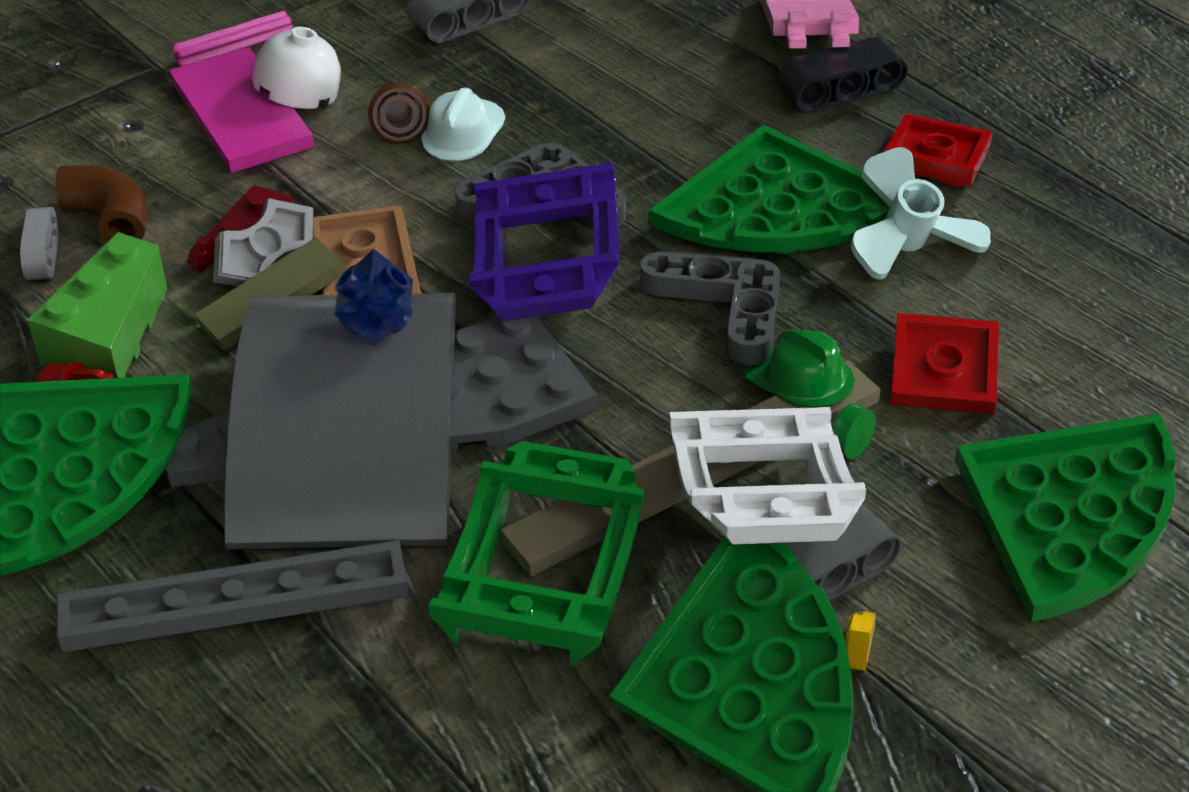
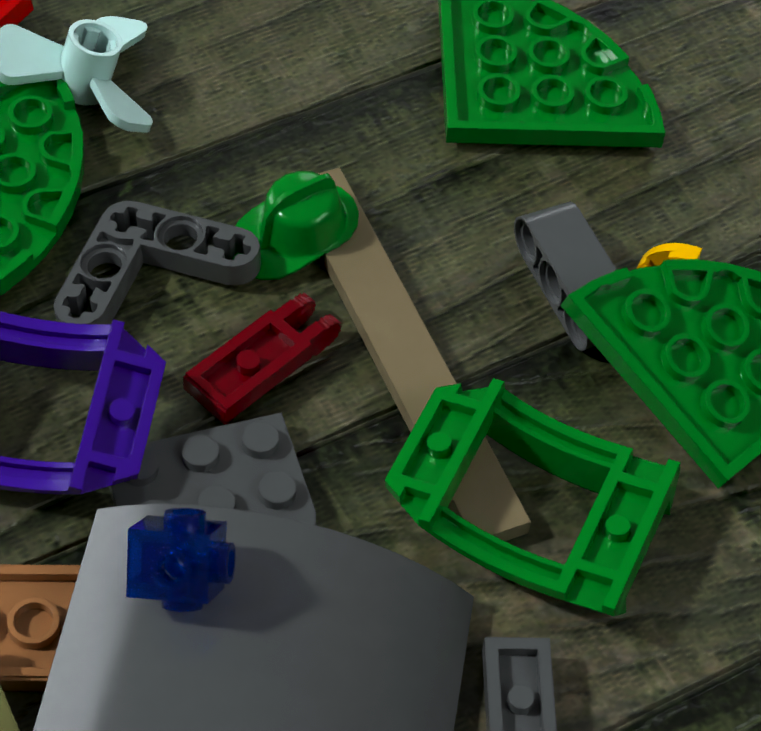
camera: 85 degrees left, 10 degrees up
white wedge [669,407,866,544] -> none
green tile [832,403,876,459] -> none
red plate [890,313,999,415] -> none
none -> dark red hinge [183,293,342,425]

